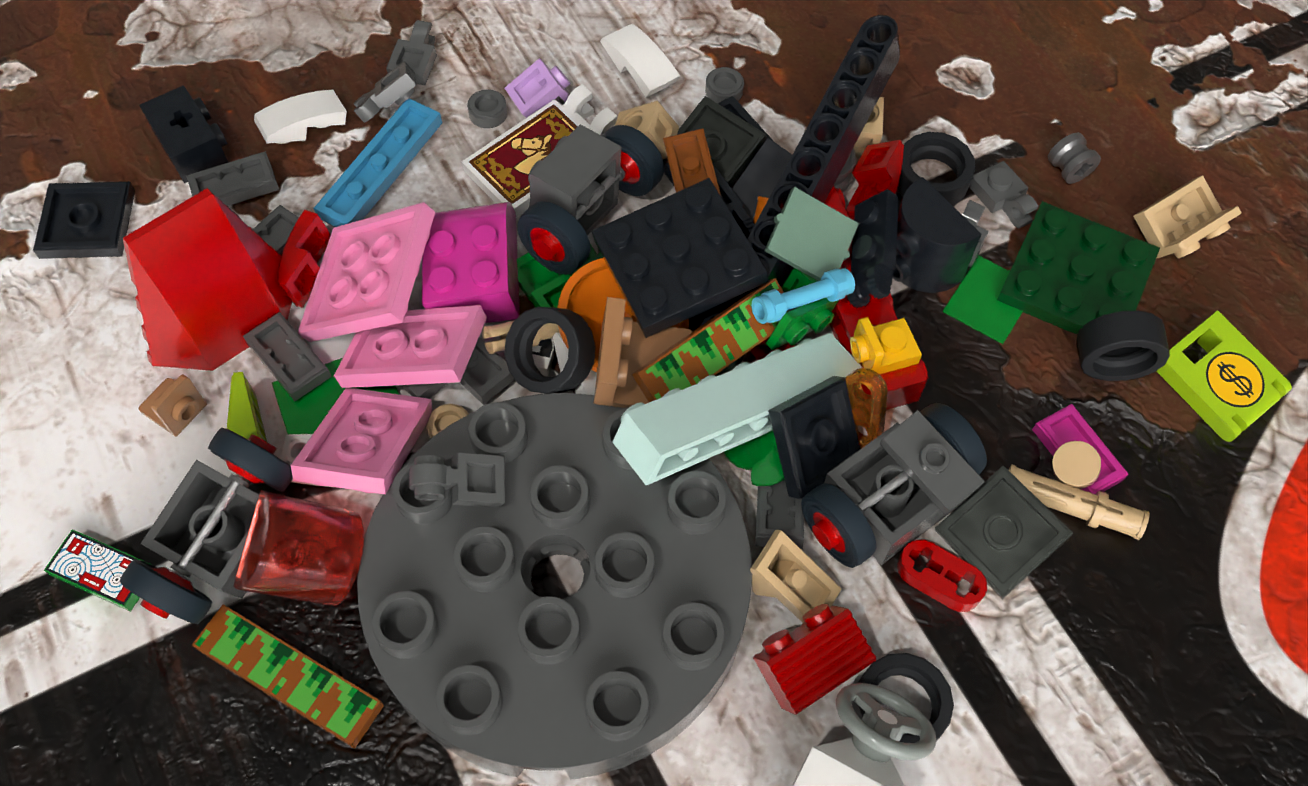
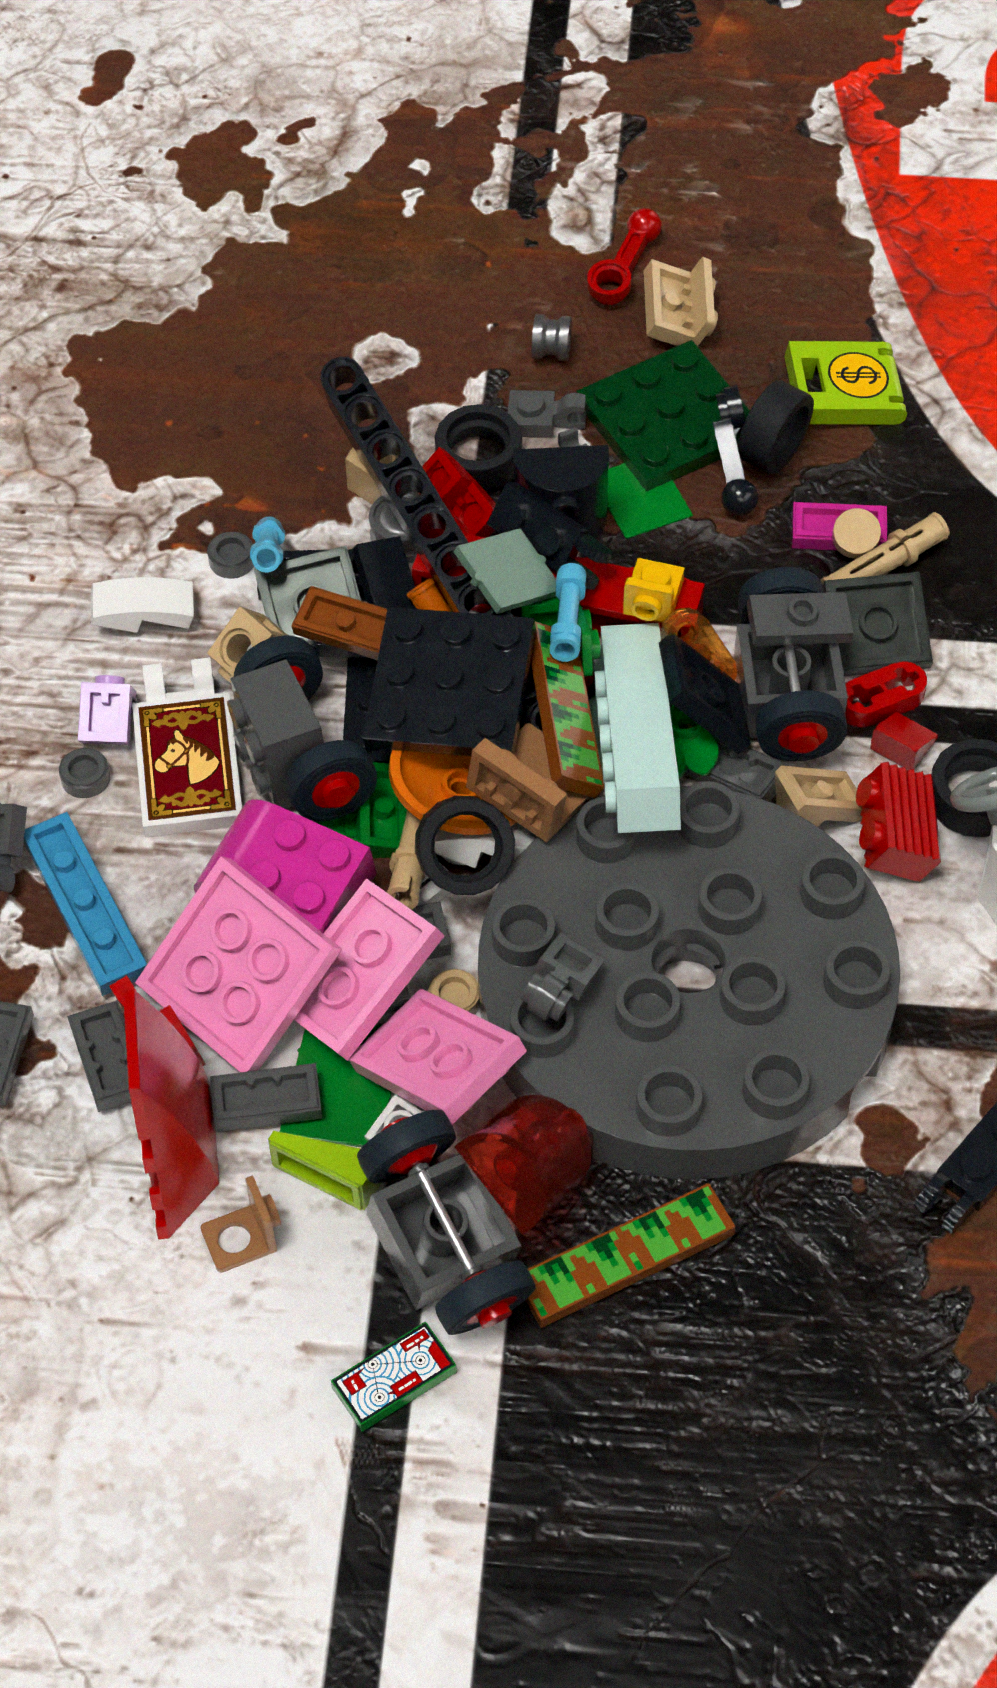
camera: 55 degrees left, 5 degrees down
none -> medium azure bar [250,517,285,573]
none -> red piece [587,208,662,305]
none -> black piece [713,385,758,516]
none -> red slope [870,712,938,770]

